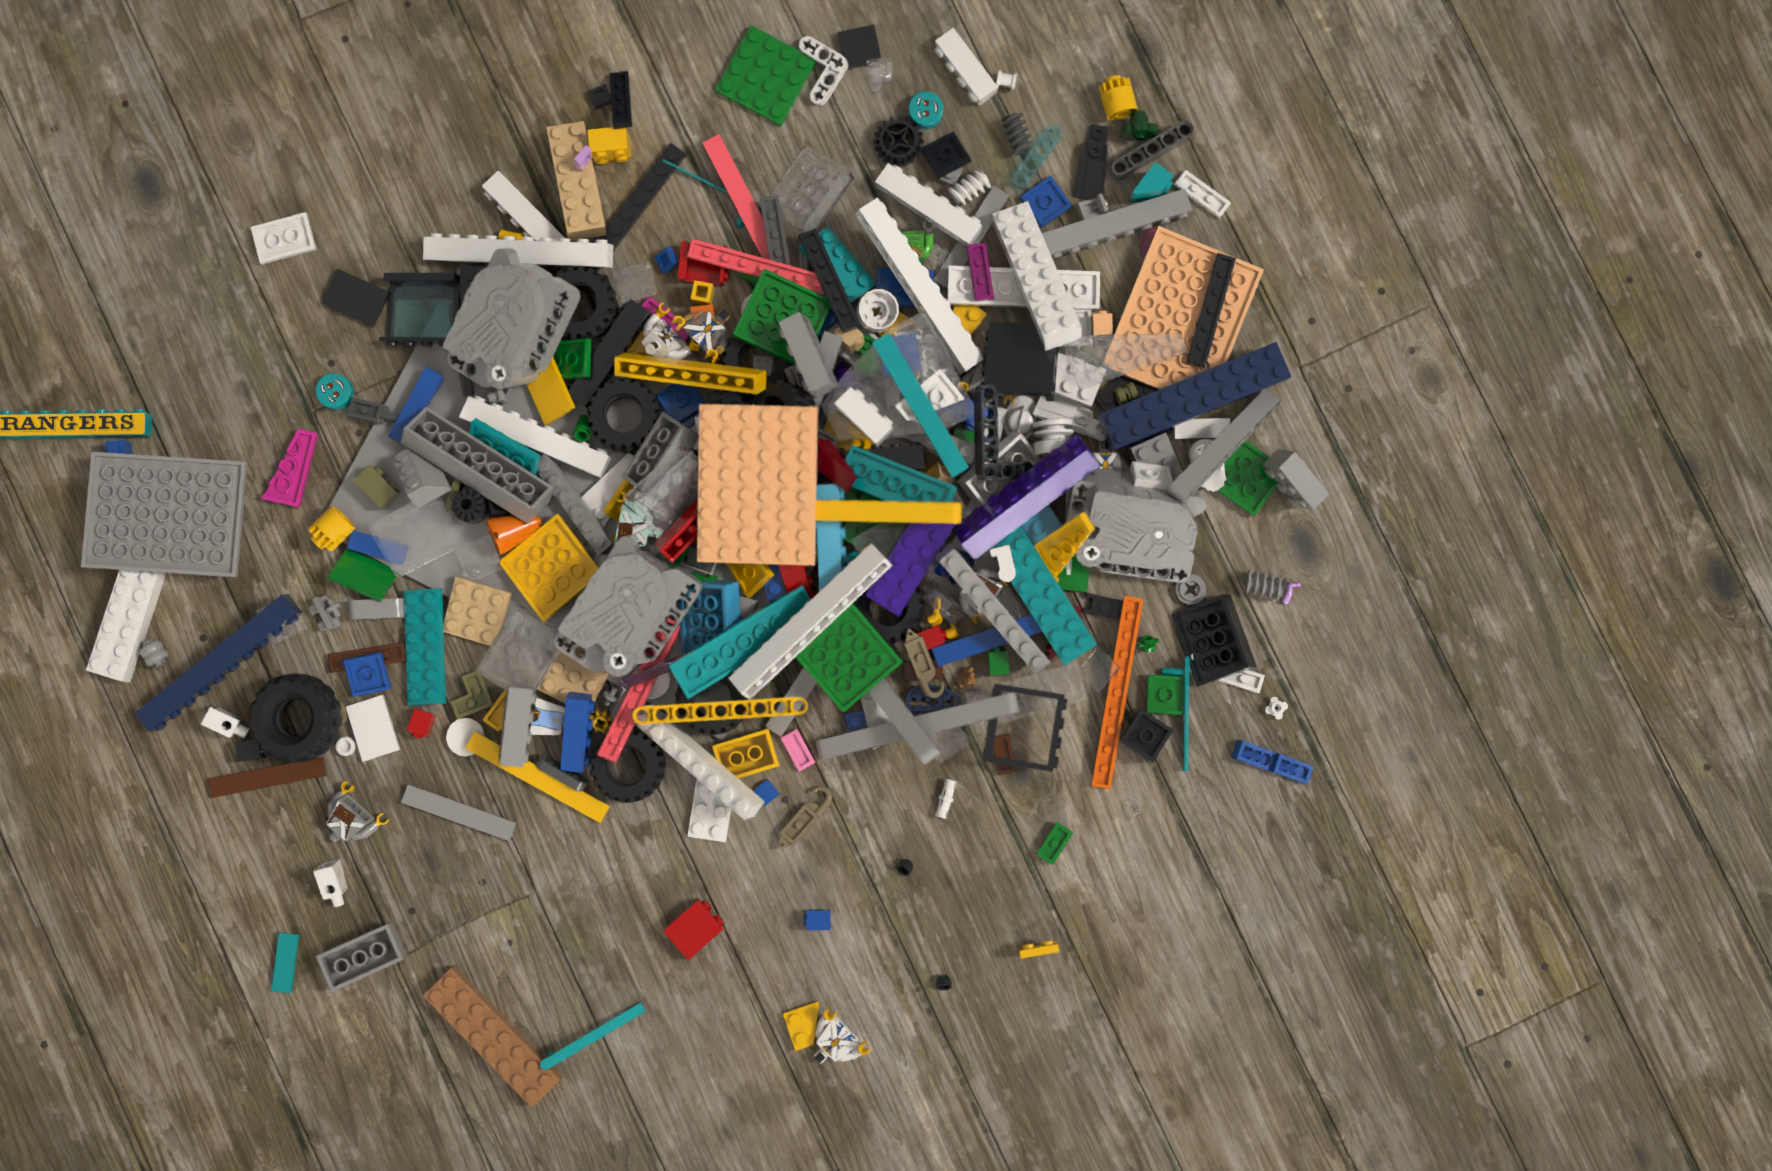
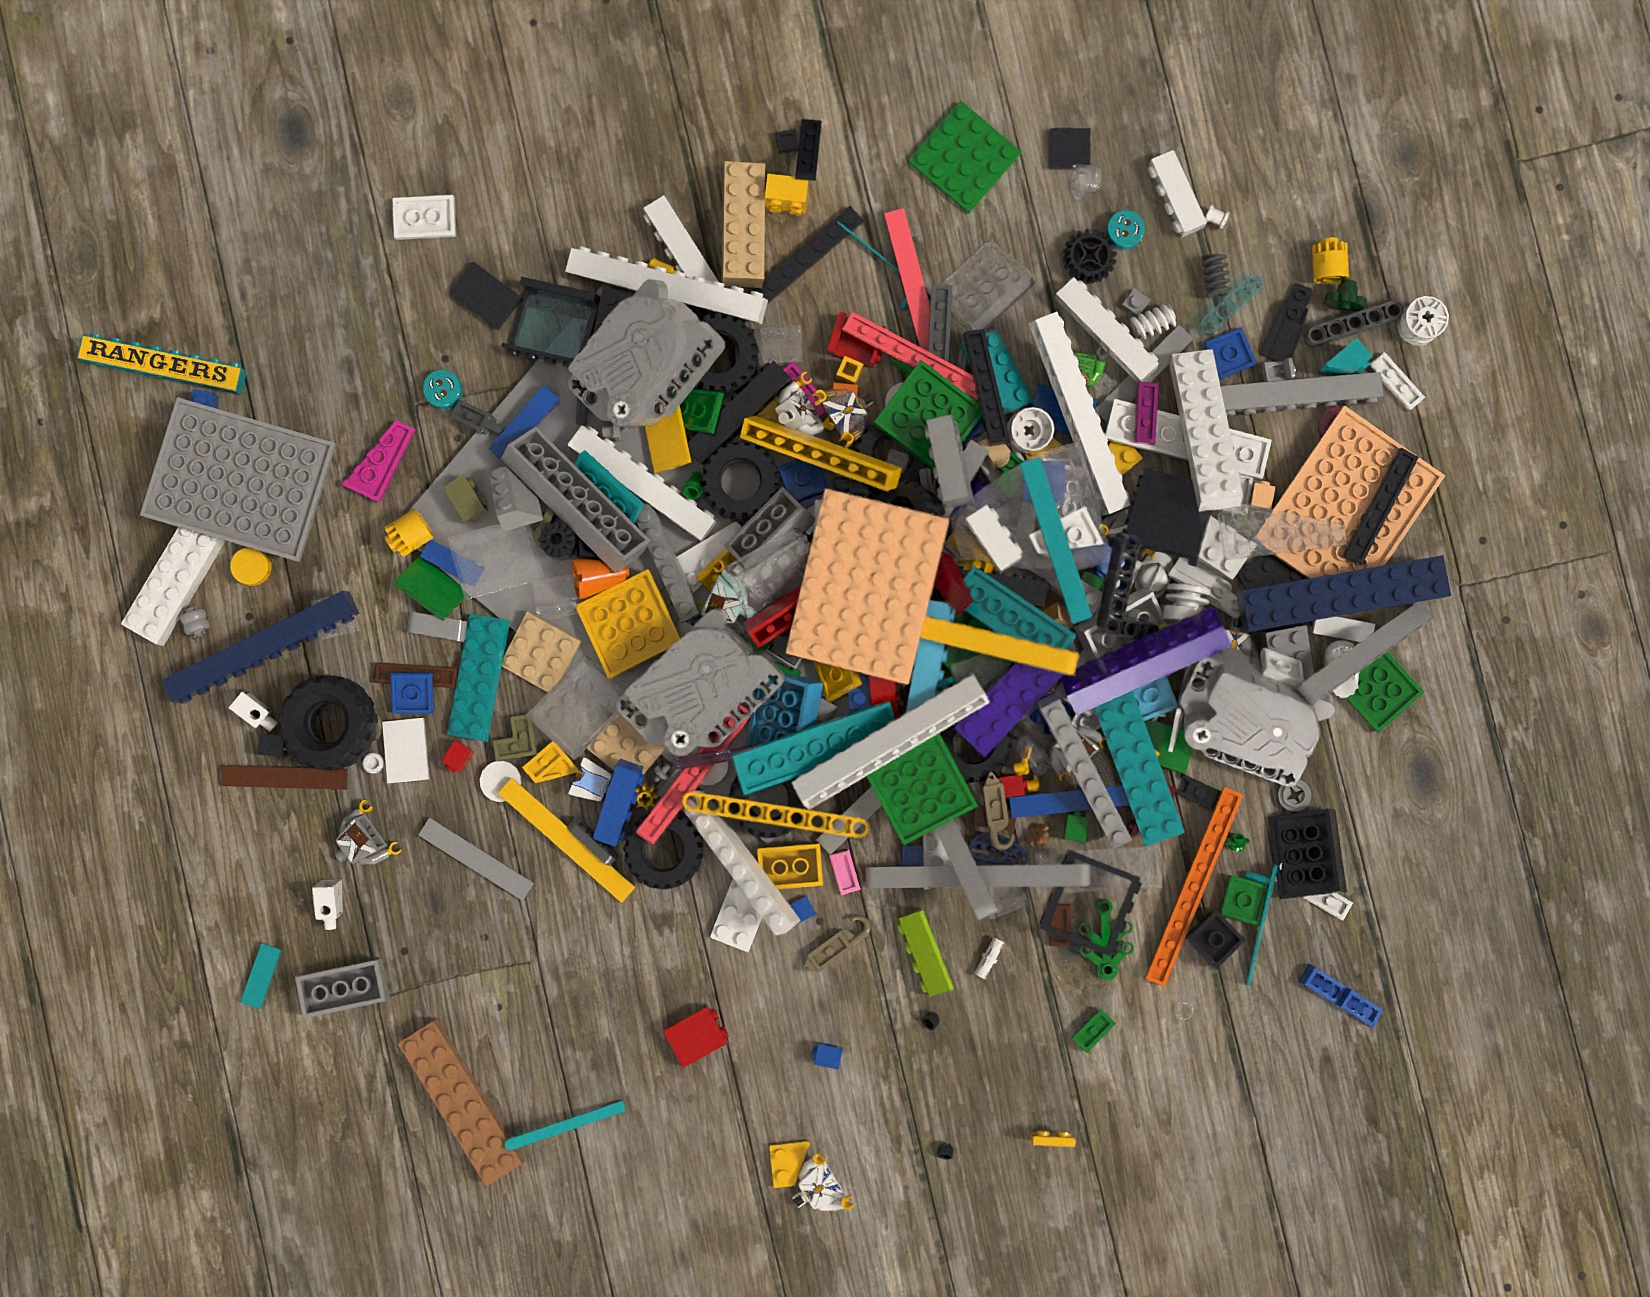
camera: 10 degrees right, 0 degrees up
light grey hips [308,595,342,631] -> none
light grey brick [498,684,536,768] -> none
lavender tile [574,145,592,170] -> none
blue plate [655,247,679,274] -> none
white beam [799,36,848,106] -> none
black tile [921,131,971,179] -> none
white leg [990,545,1016,582] -> none
yellow wing [1034,512,1095,578] -> none
clear piece [1077,647,1120,693] -> none
olive wheel [1114,382,1139,406] -> none
light grey piece [1244,569,1287,601] -> none
light grey brick [1262,449,1329,510] -> none
white plate [1265,697,1288,719] -> none
lavender piece [1282,582,1301,604] -> none
none -> yellow head [230,547,272,586]
none -> lime slope [896,909,954,996]
none -> green plant [1078,899,1134,980]
none -> white wheel [1397,296,1449,346]

